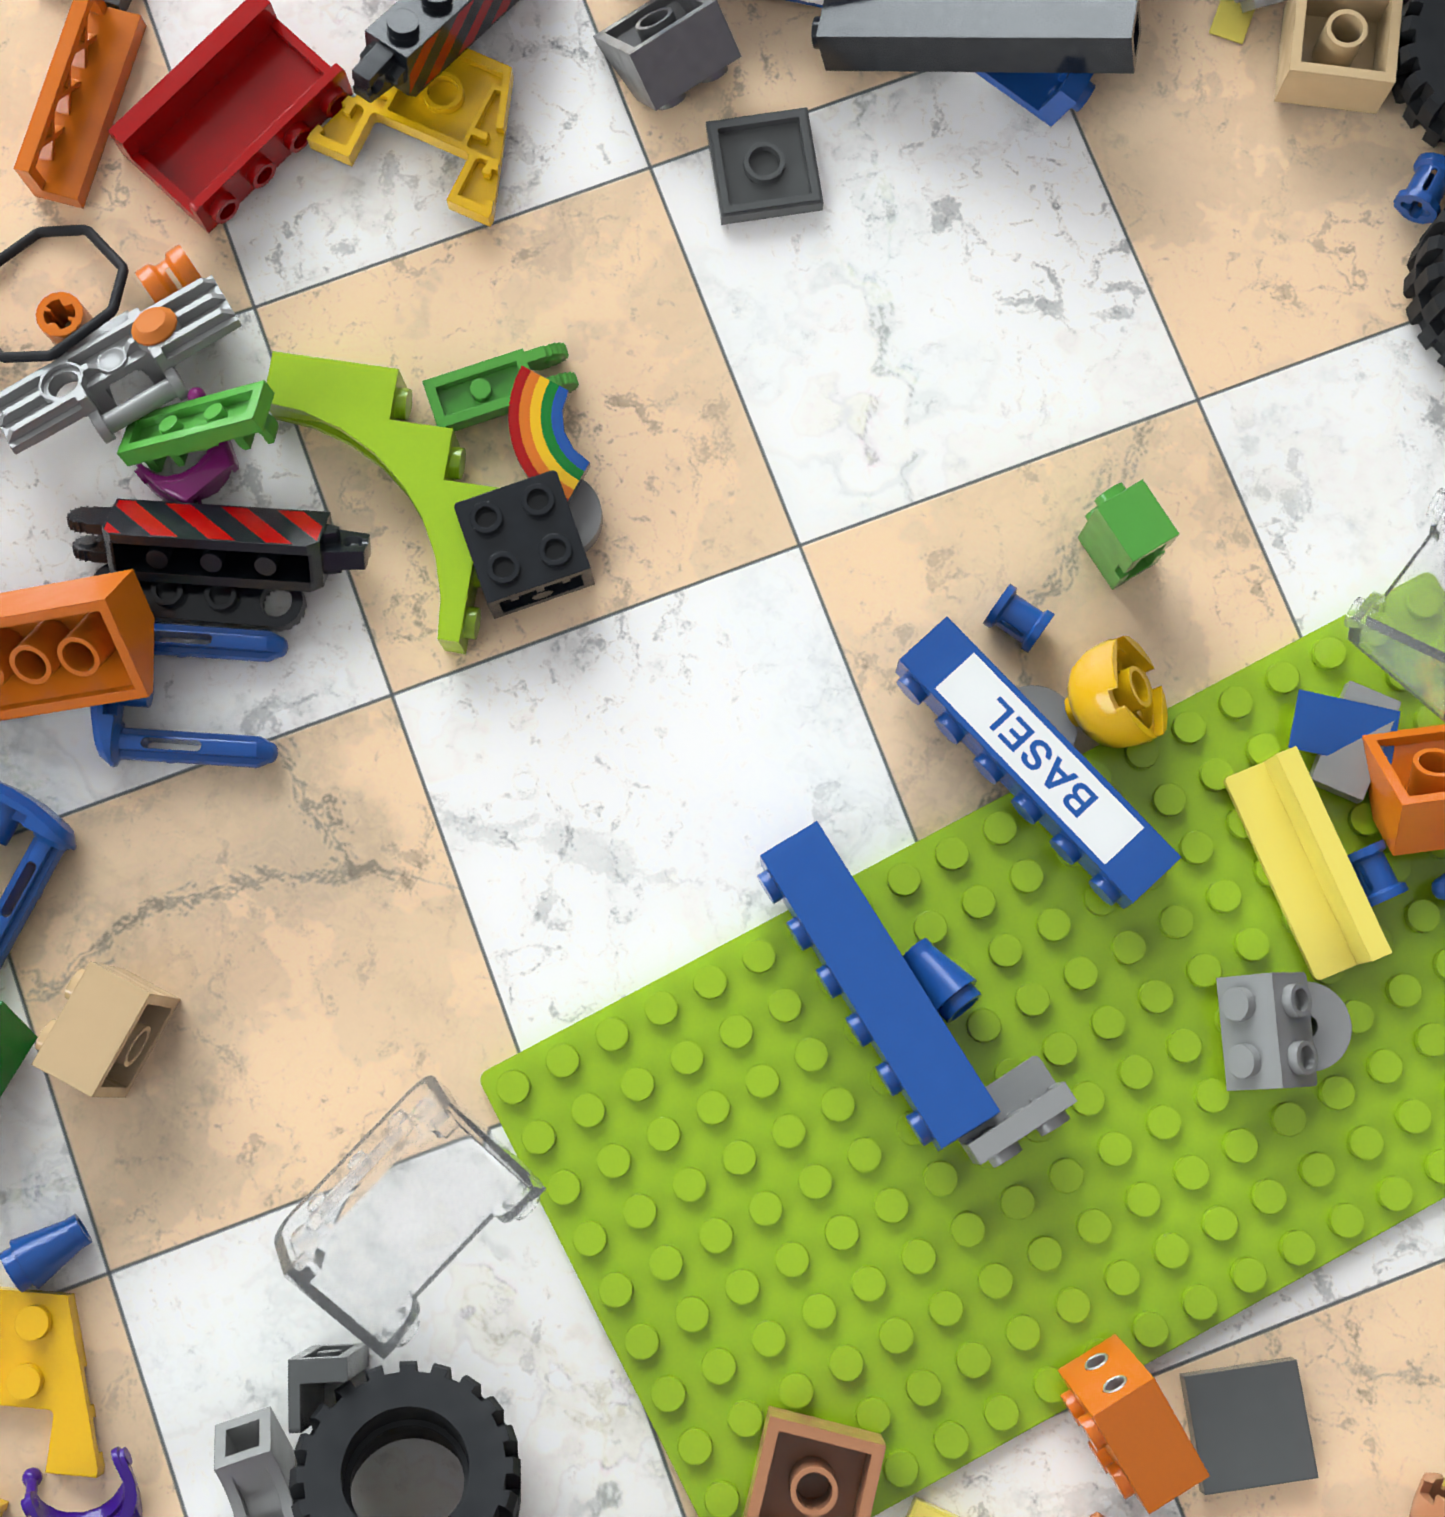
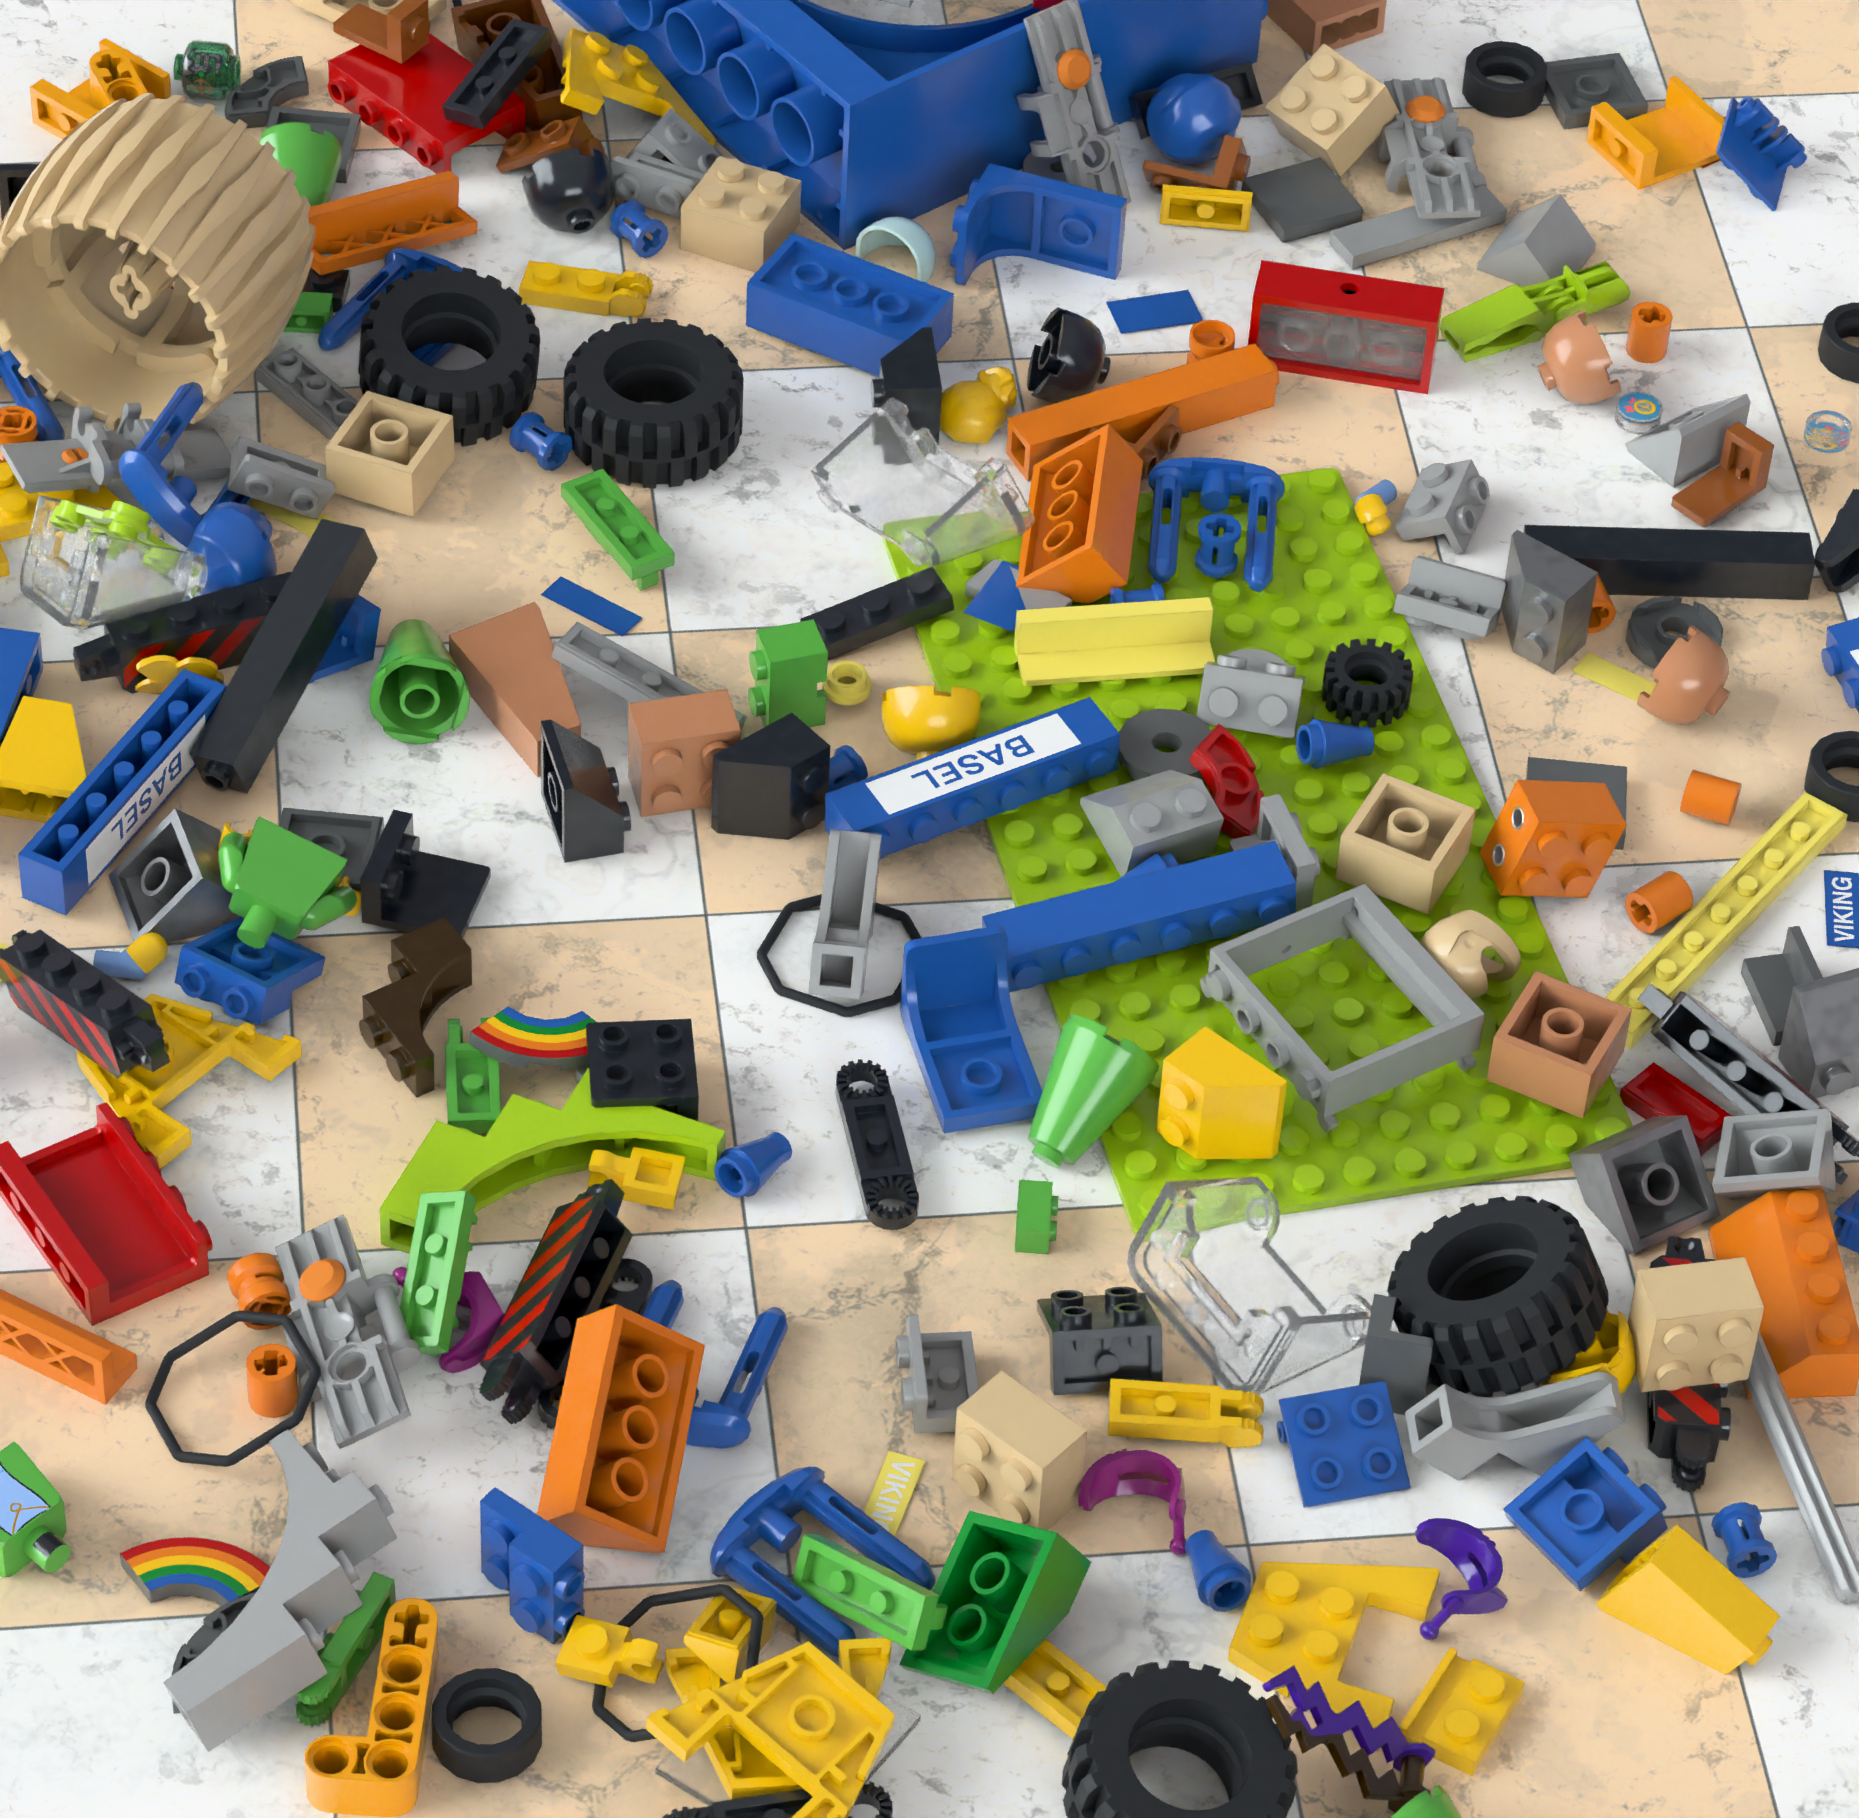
camera: 80 degrees left, 35 degrees down
none -> arm [93,932,168,979]
none -> blue plate [174,916,325,1025]
none -> bright green torso [217,816,361,949]
none -> dark brown arch [359,917,472,1098]
none -> black bracket [360,809,491,938]
none -> bright green cone [369,619,470,744]
none -> nougat slope [449,602,581,777]
none -> blue sticker [541,577,642,637]
none -> black slope [541,720,631,863]
none -> light grey tile [551,622,747,730]
none -> bright green plate [561,469,675,591]
none -> yellow plate [587,1146,686,1210]
none -> nougat brick [628,689,741,817]
none -> black slope [711,713,830,840]
none -> blue cone [715,1132,792,1198]
none -> black piece [757,894,922,1017]
none -> black plate [800,566,954,660]
none -> light grey arch [808,829,882,1000]
none -> light yellow plate [822,660,872,706]
none -> black plate [835,1059,919,1230]
none -> light yellow sticker [864,1451,926,1536]
none -> light grey bracket [896,1314,979,1434]
none -> blue bracket [900,926,1042,1134]
none -> bright green piece [1015,1180,1058,1254]
none -> bright green cone [1028,1014,1159,1168]
none -> black bracket [1037,1287,1163,1395]
none -> magenta helmet [1078,1449,1187,1556]
none -> light grey slope [1080,770,1224,877]
none -> yellow hinge [1108,1379,1264,1449]
none -> dark grey tile [1118,709,1211,781]
none -> yellow slope [1156,1026,1287,1159]
none -> red tile [1188,723,1264,839]
none -> light grey window [1200,884,1485,1132]
none -> blue hinge [1277,1381,1411,1508]
none -> blue cone [1296,719,1374,769]
none -> black tyre [1321,638,1414,728]
none -> tan brick [1335,773,1476,914]
none -> tan helmet [1420,910,1521,1000]

